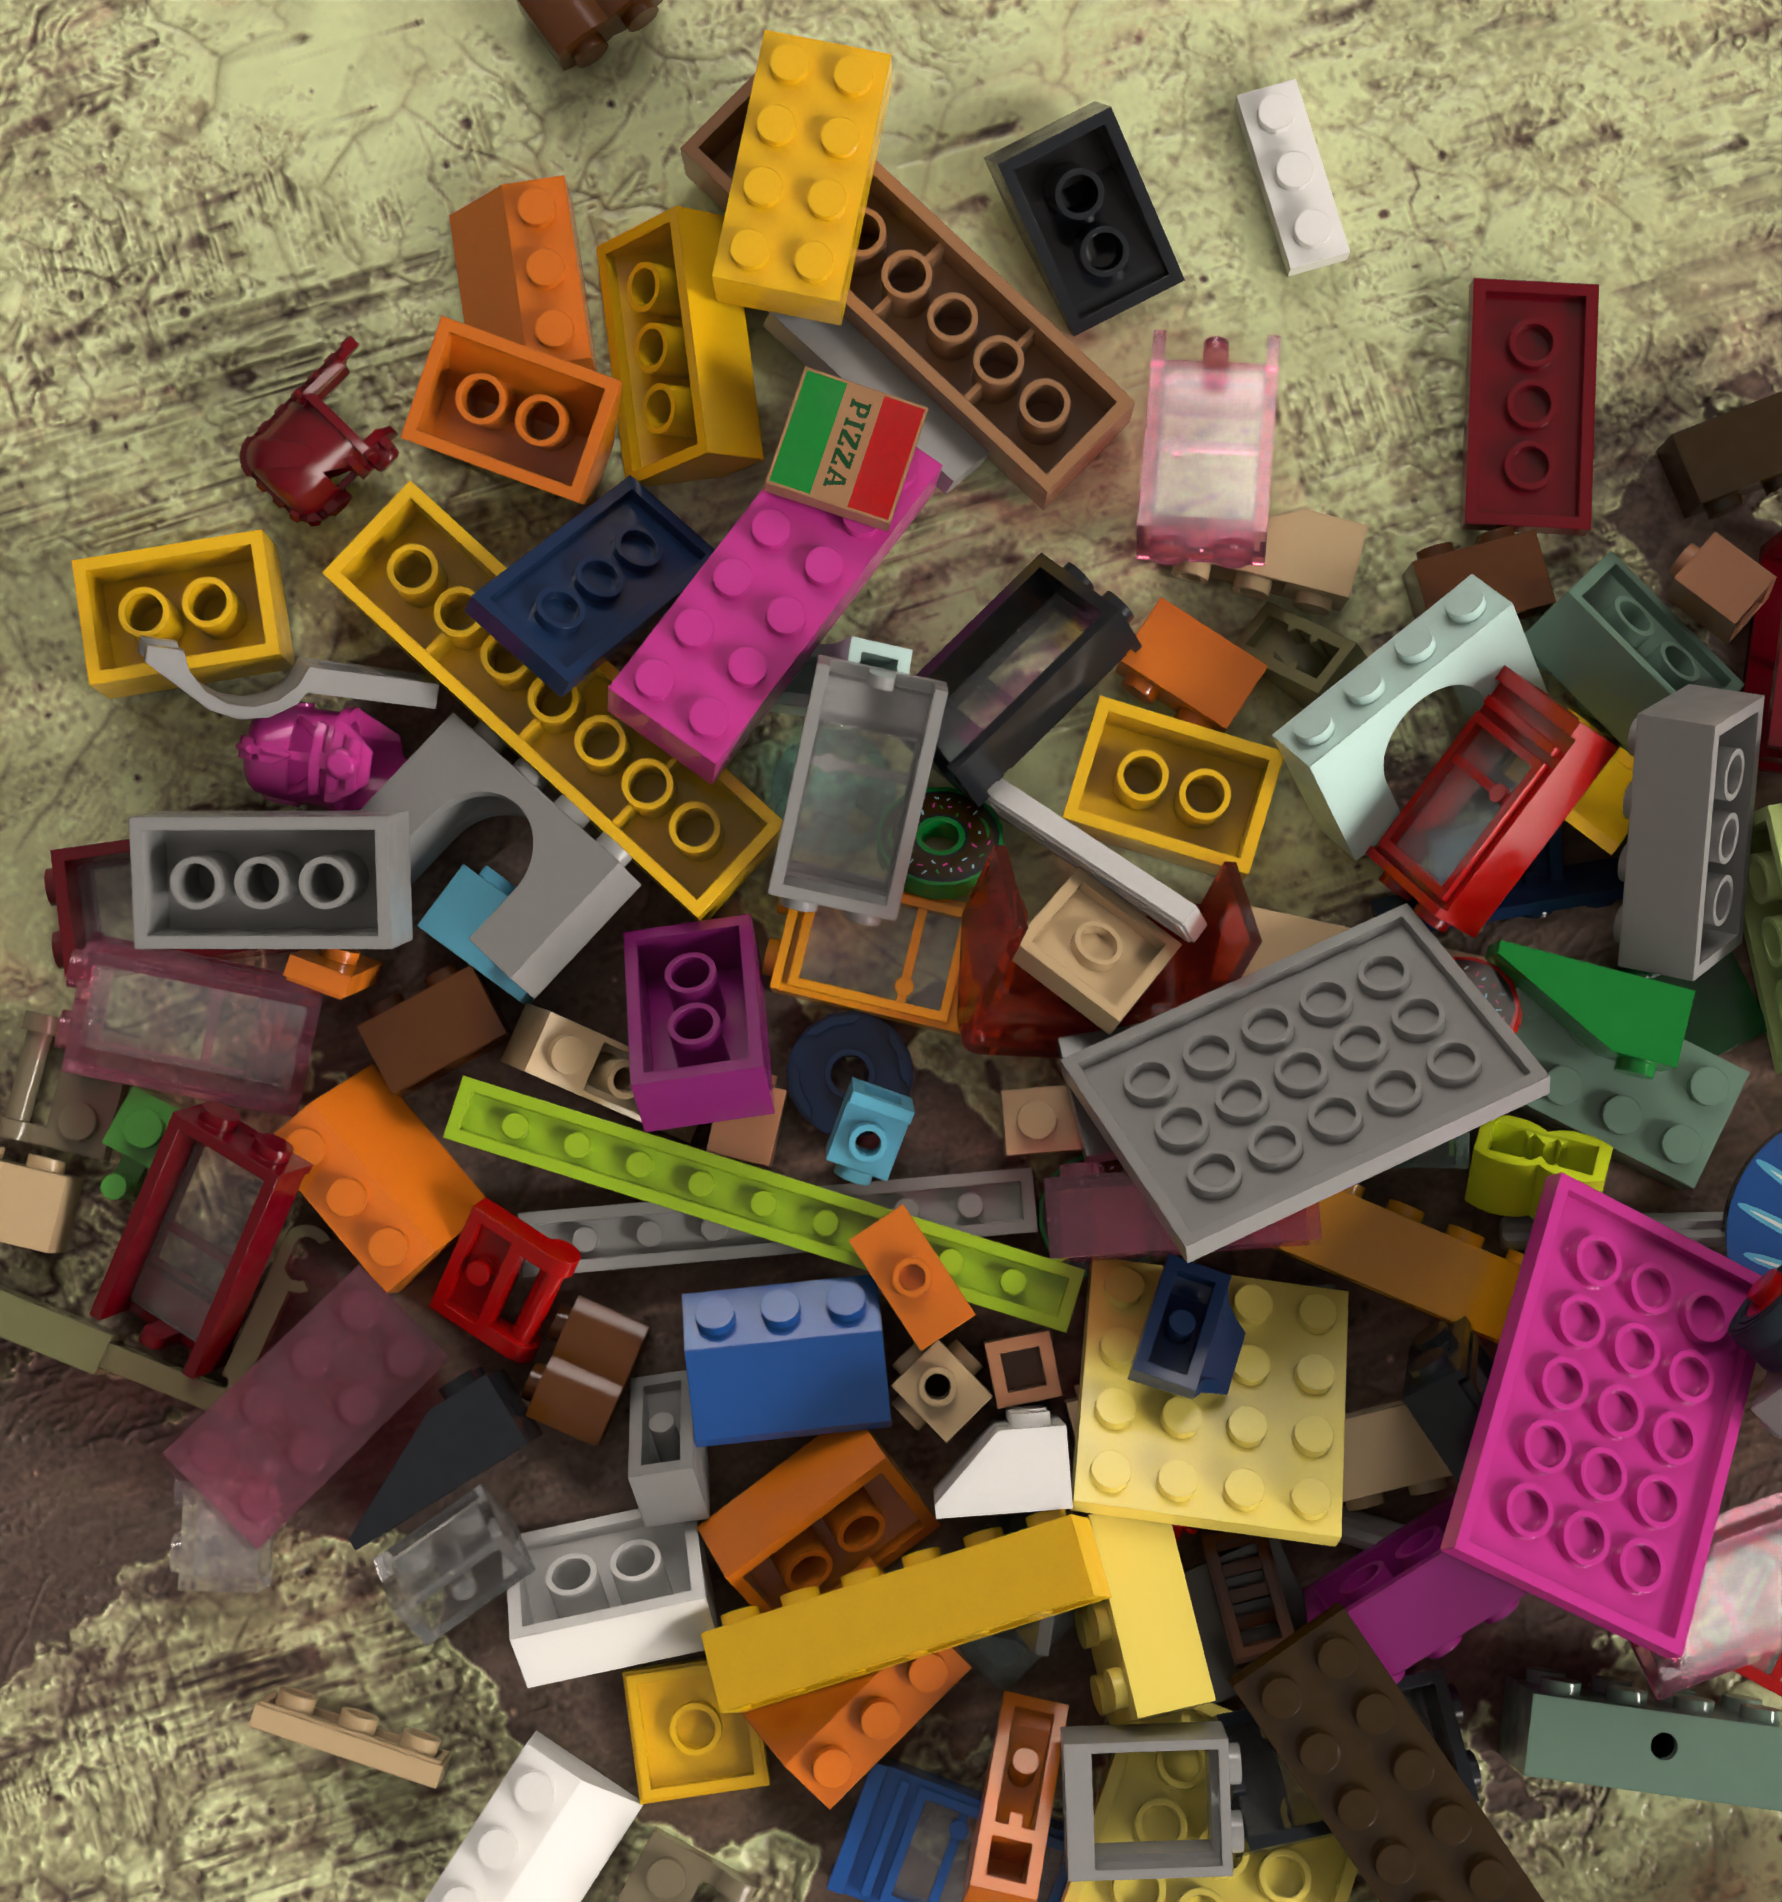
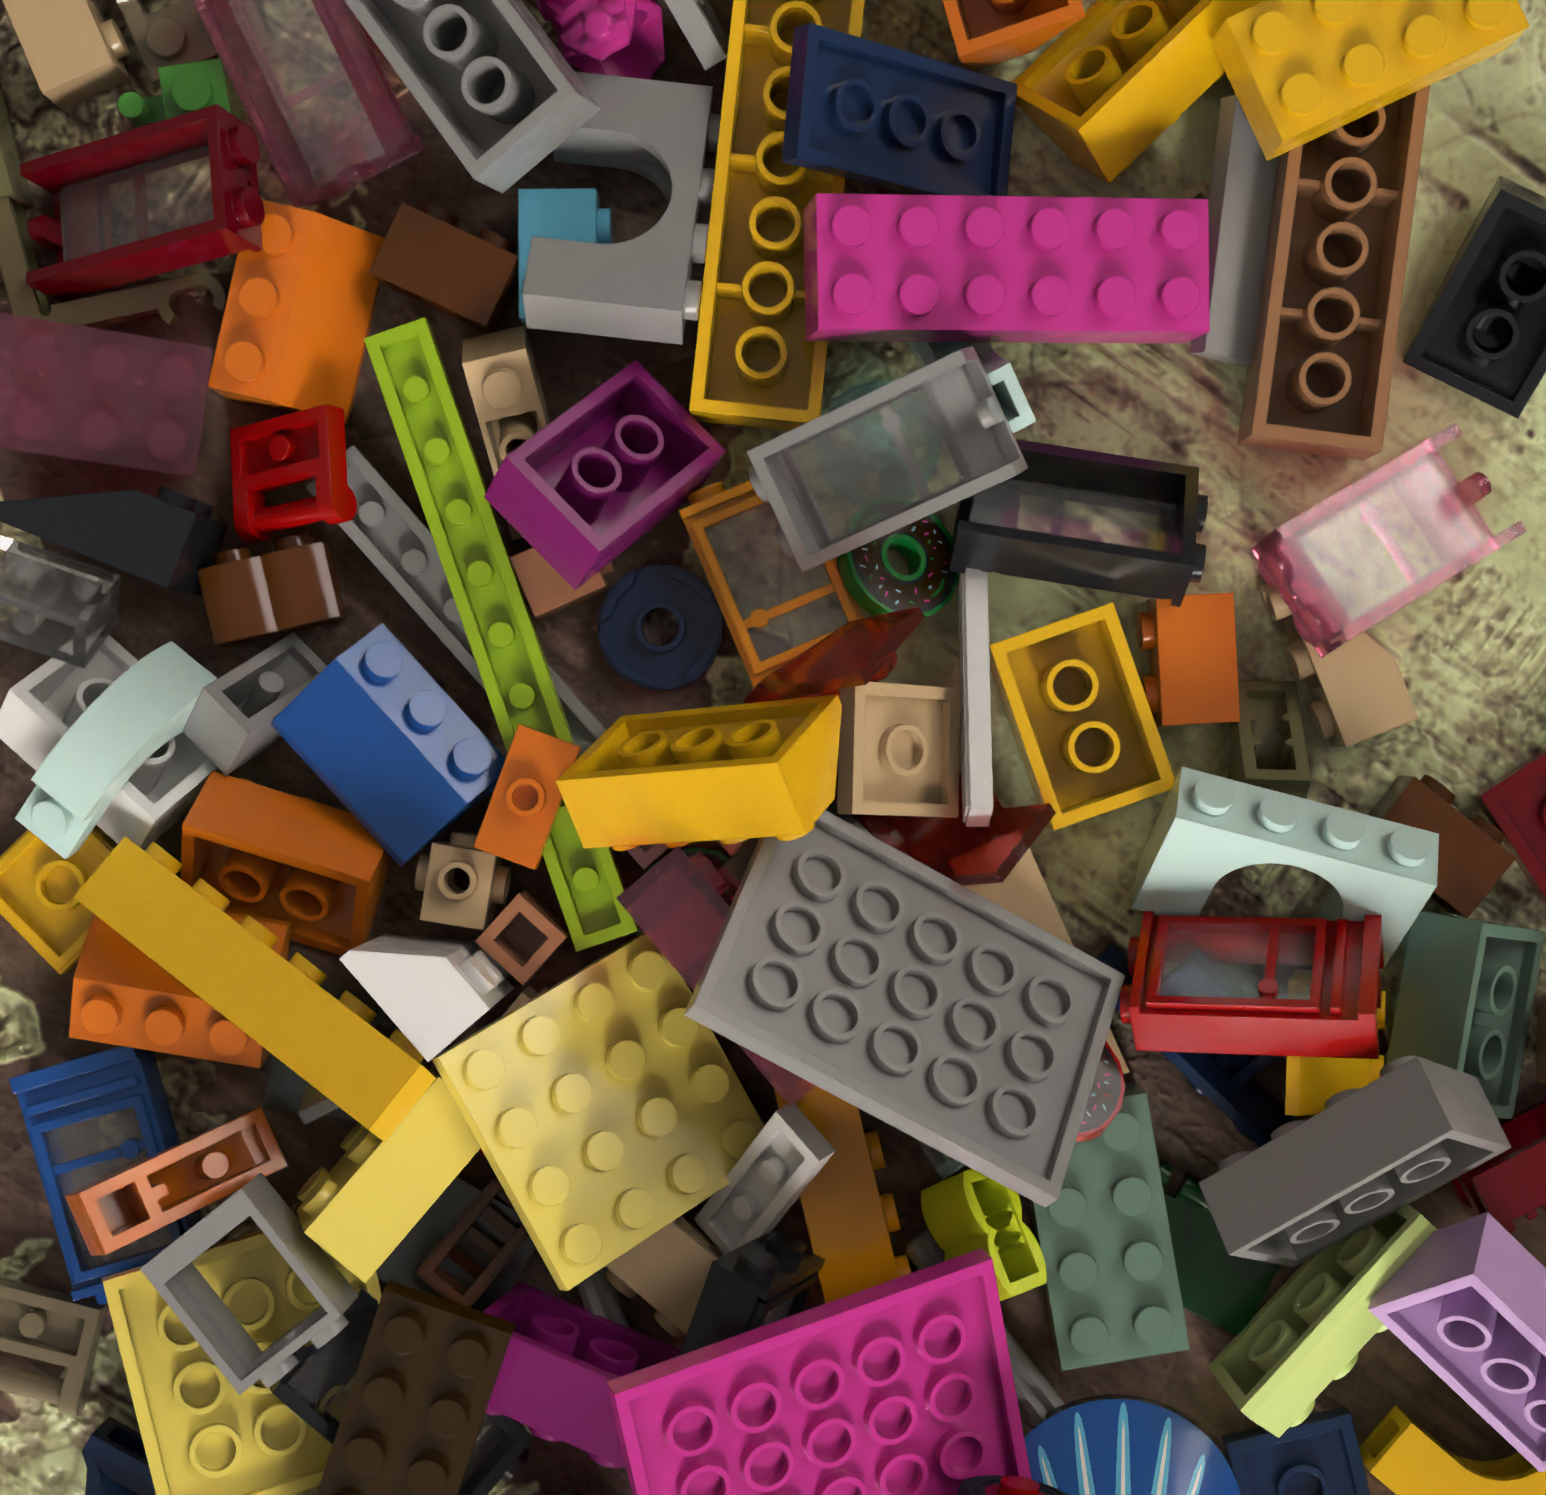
camera: 55 degrees right, 5 degrees up
orange plate [283,949,384,1000] -> none
tile [764,366,929,532] -> none
medium azure brick [826,1077,915,1186] -> none
dark blue slope [1128,1254,1246,1399] -> none
green slope [1485,940,1695,1080] -> none
none -> light aqua arch [15,641,218,859]
none -> yellow slope [556,694,842,851]
none -> white plate [694,1101,836,1255]

